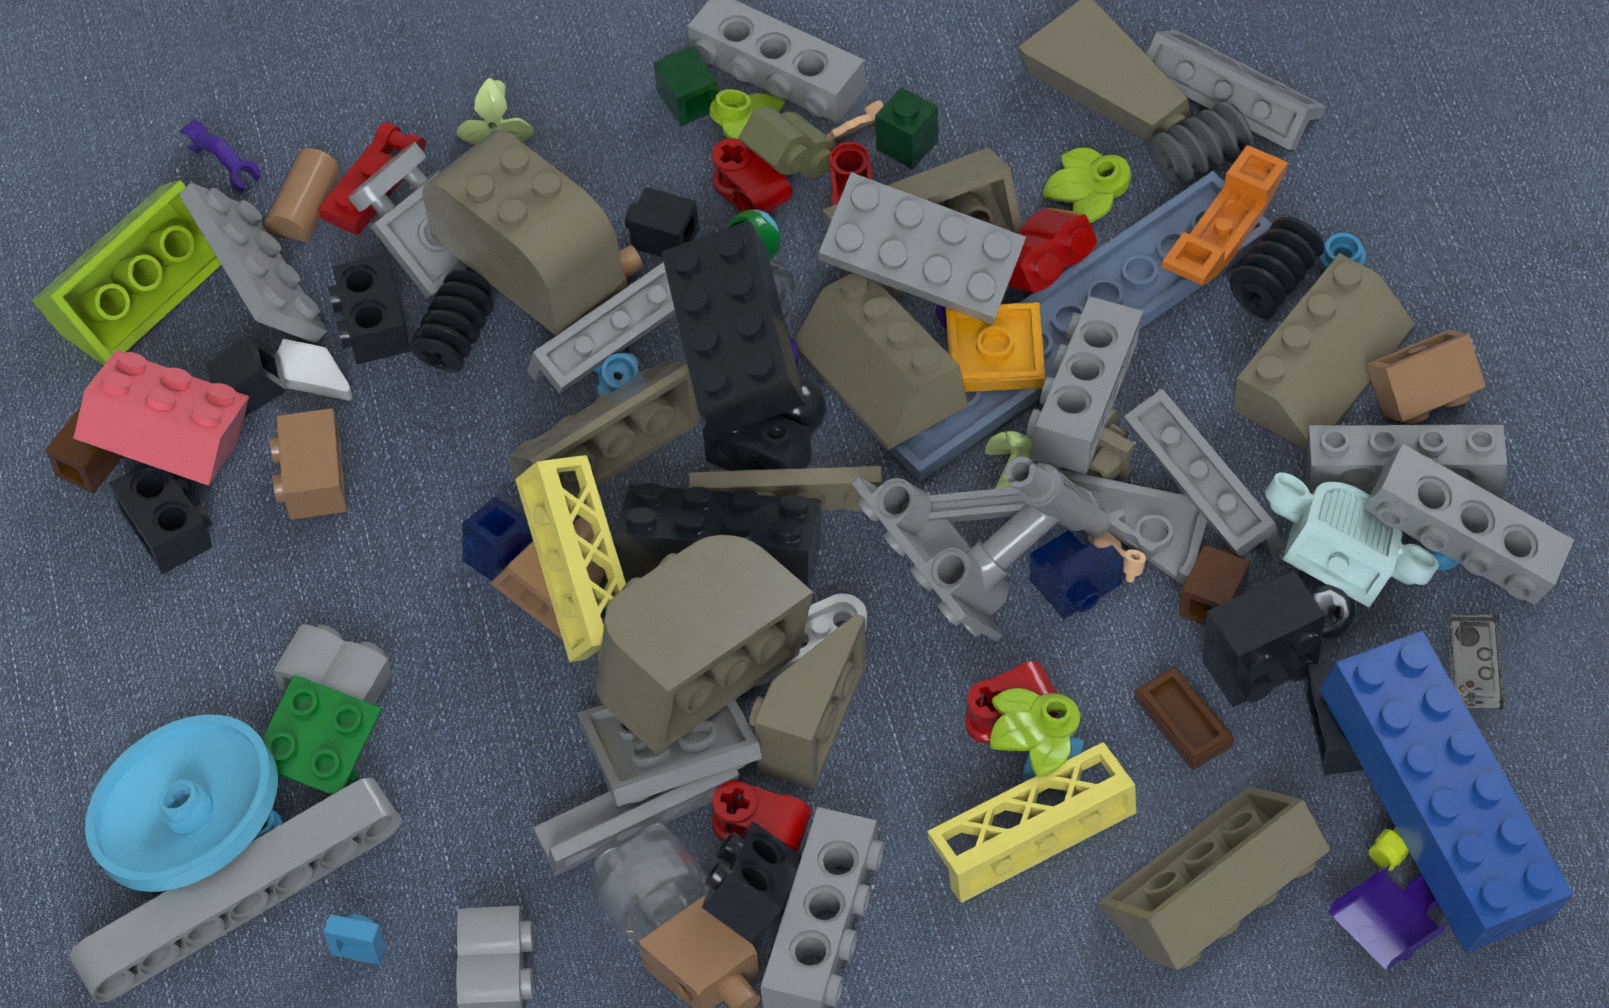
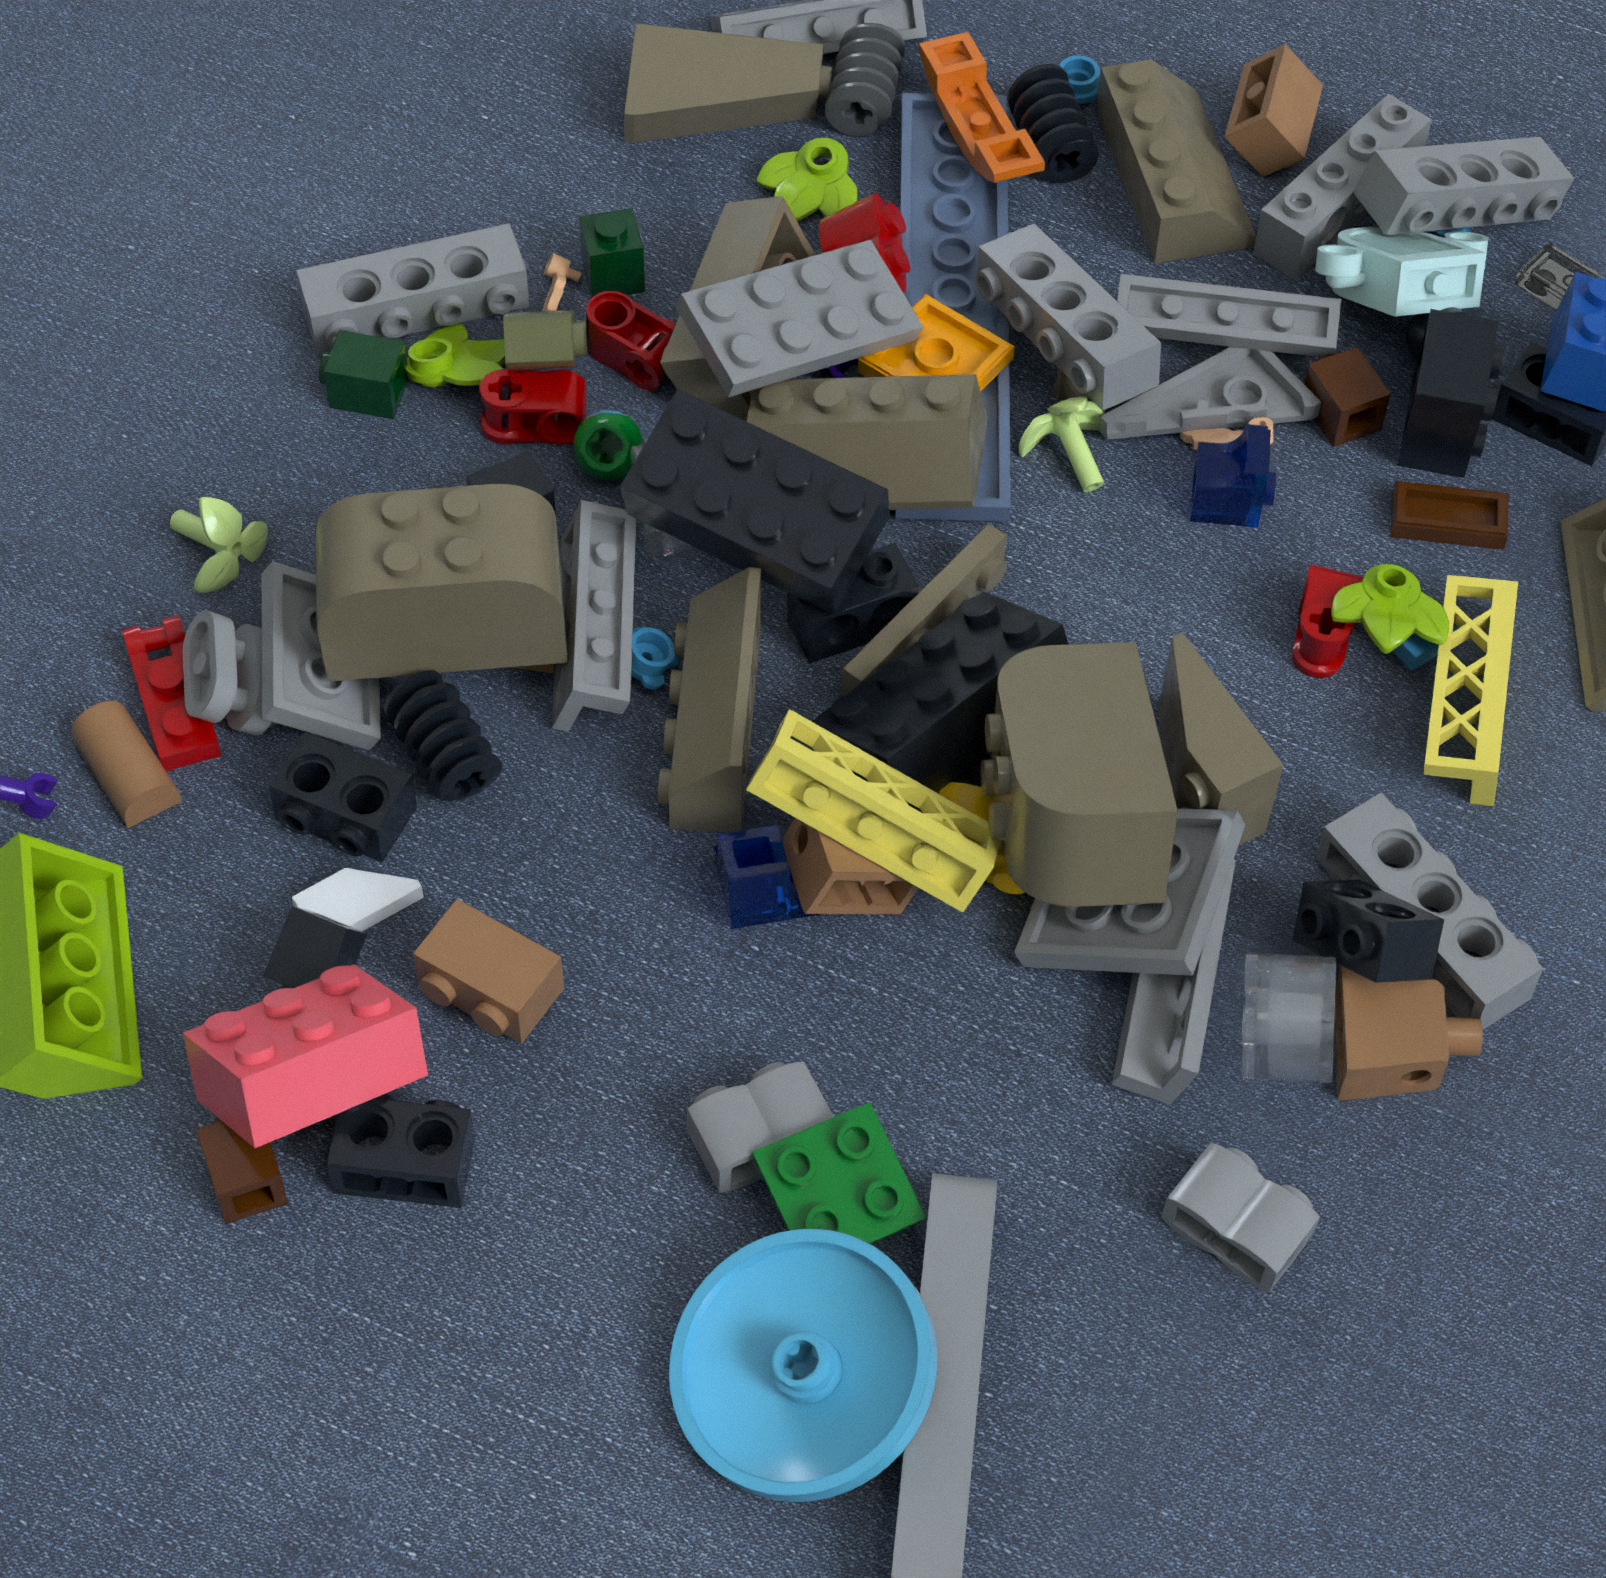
camera: 55 degrees left, 0 degrees up
light grey plate [180,183,328,343] -> none
dark azure plate [324,914,386,965] -> none
red piece [711,781,812,853] -> none
light grey plate [852,456,1111,641] -> none

